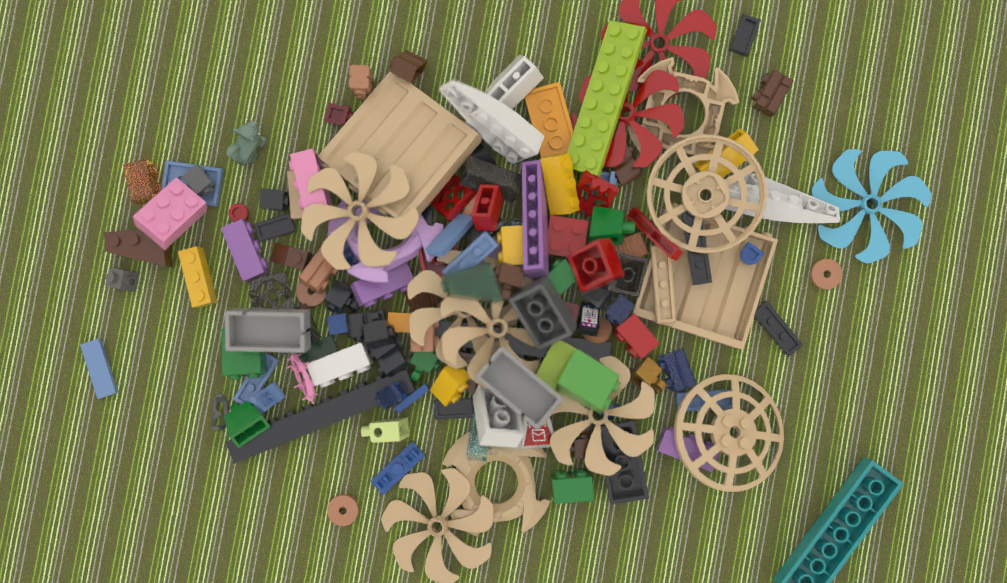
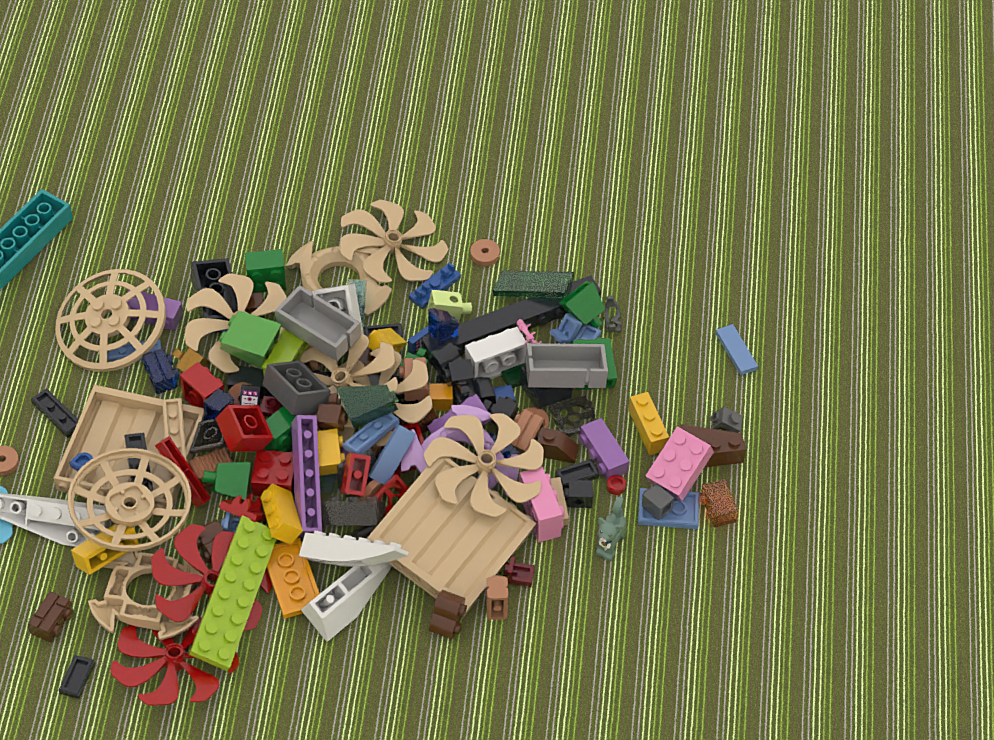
camera: 175 degrees right, 35 degrees down
none -> clear green tile [493,270,574,298]

